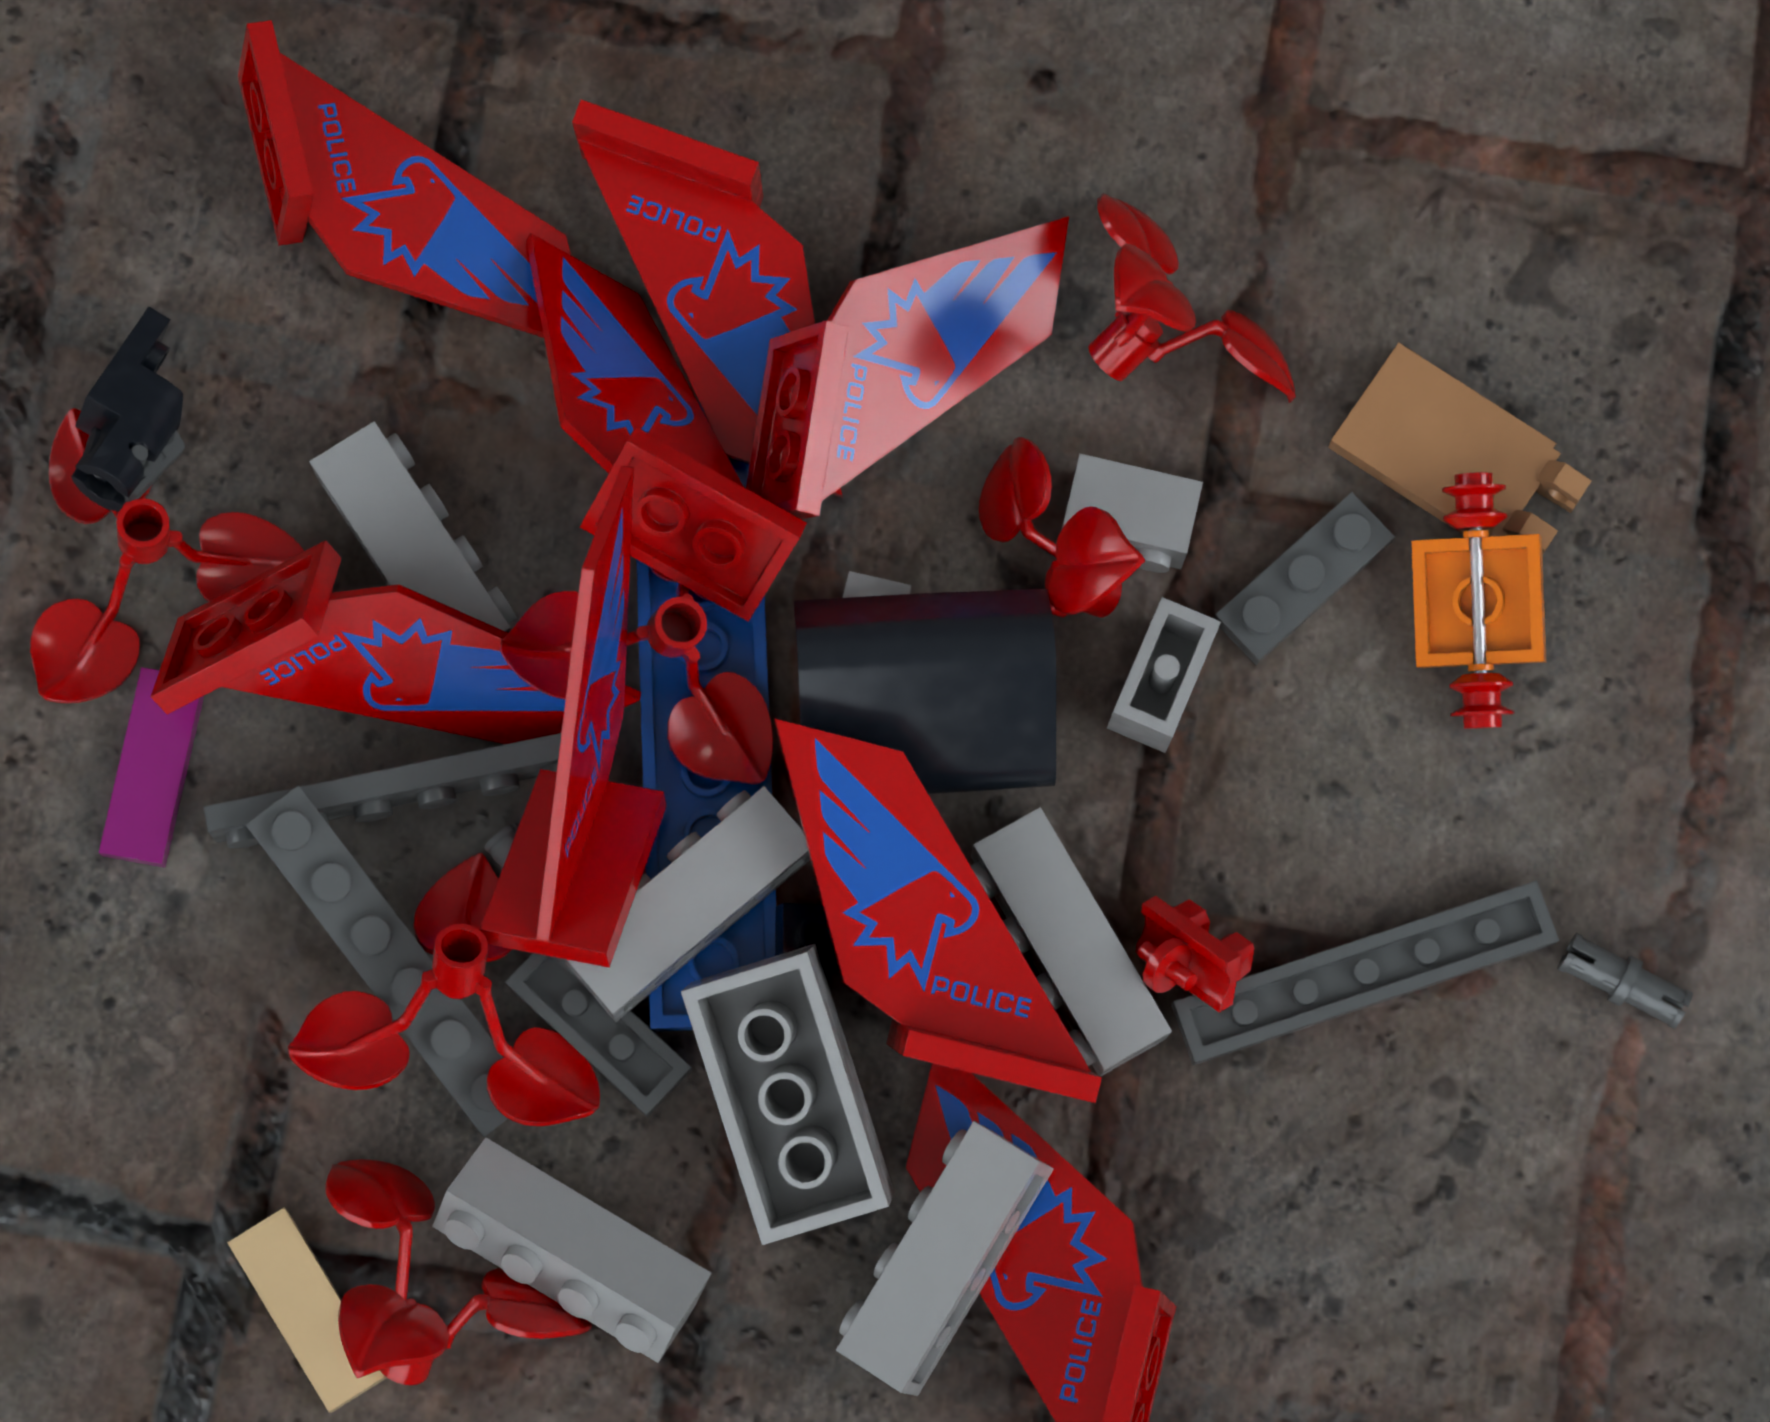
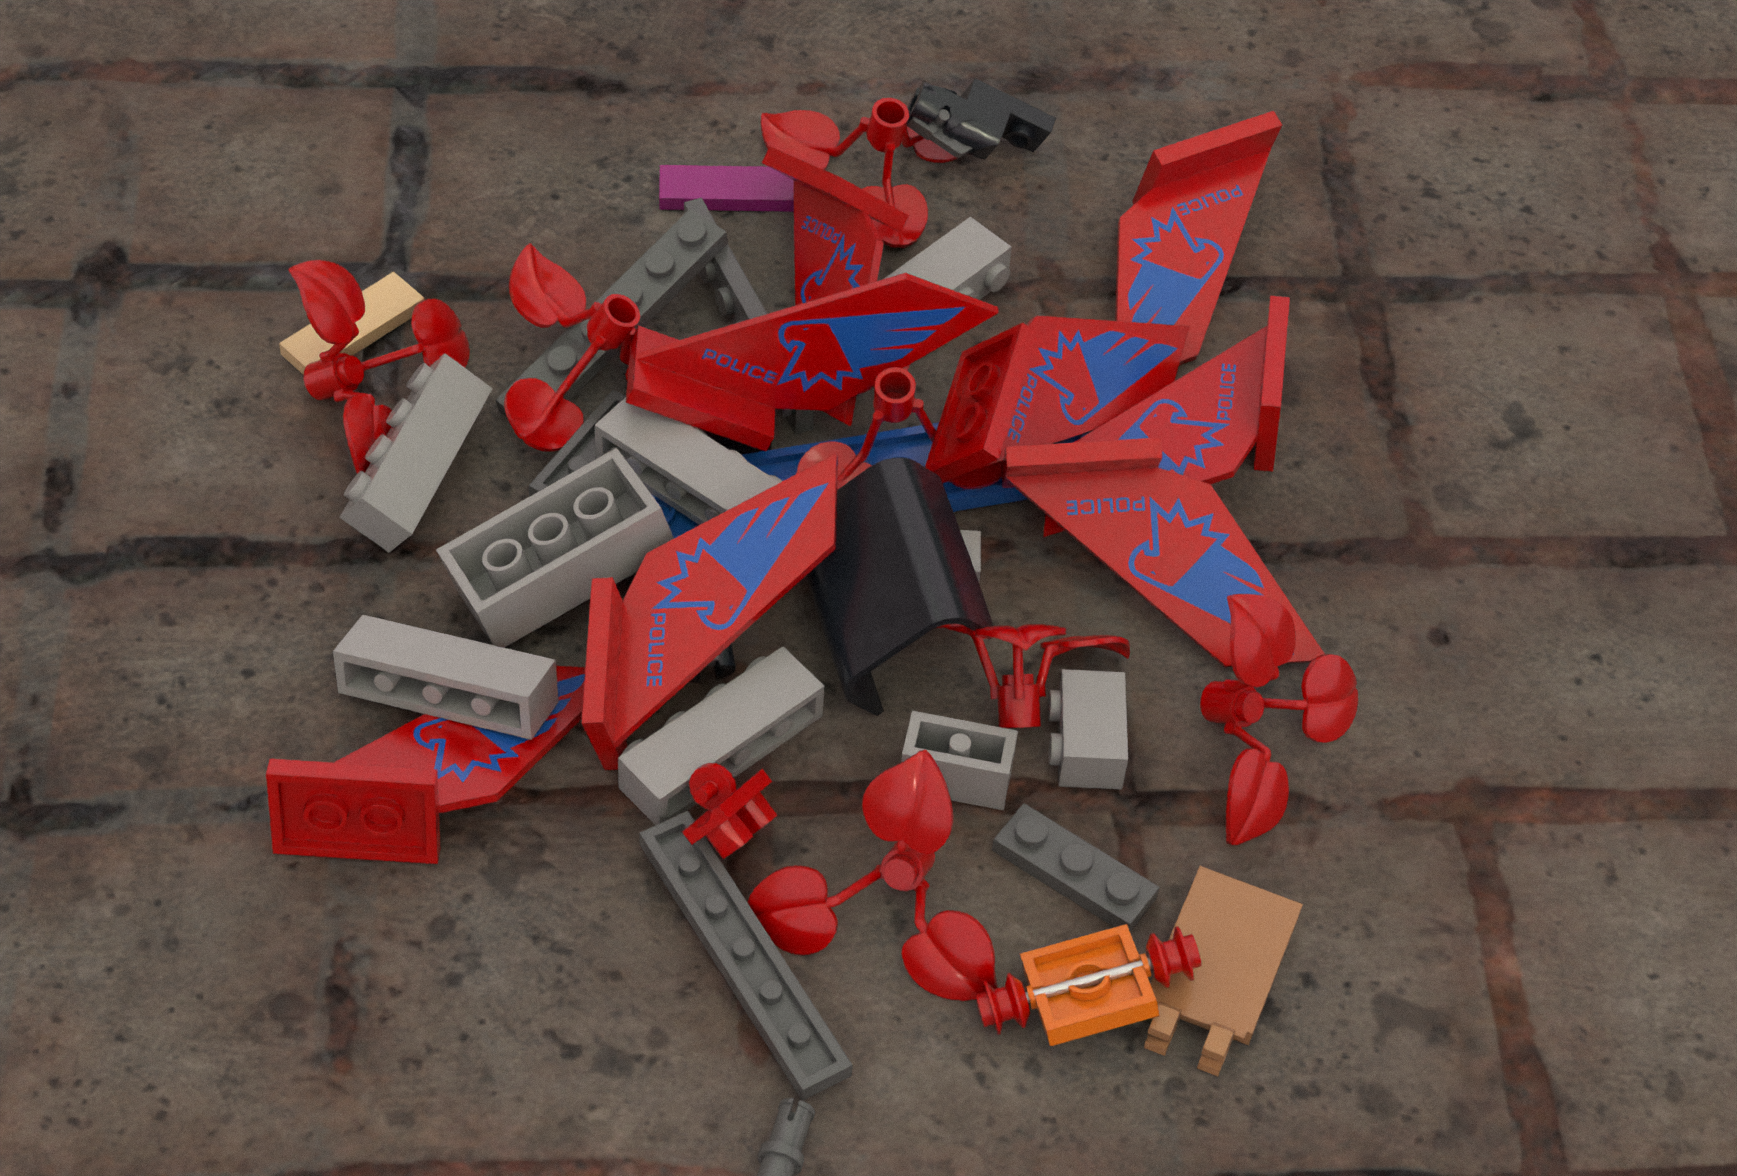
camera: 80 degrees right, 25 degrees down
none -> red plant [747,750,998,1001]

